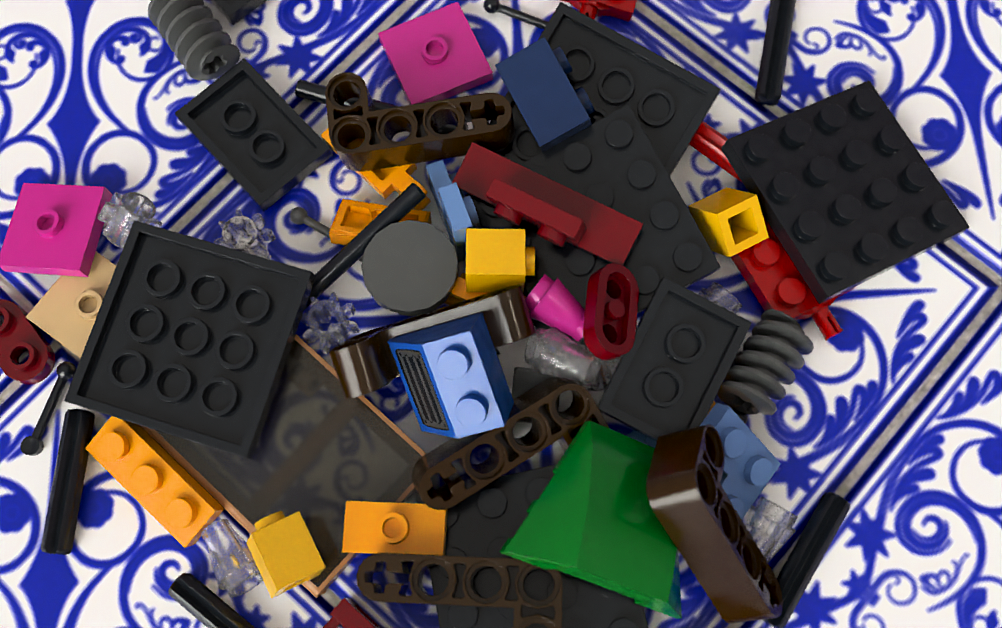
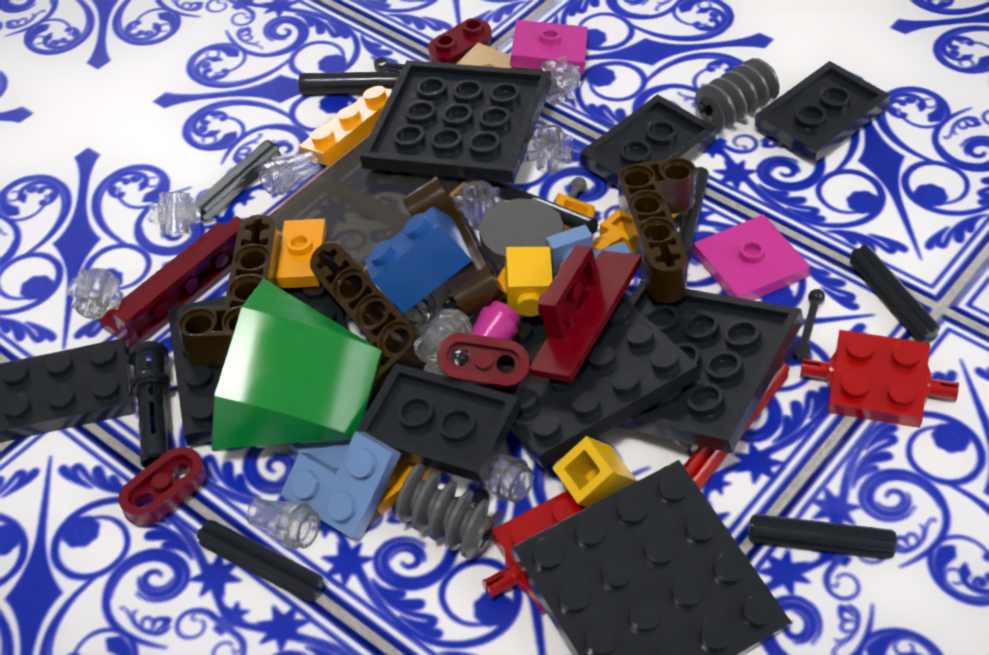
camera: 90 degrees right, 25 degrees down
yellow brick [247,511,326,598] -> none
dark blue brick [495,37,595,152] -> none
dark brown beam [646,424,783,624] -> none

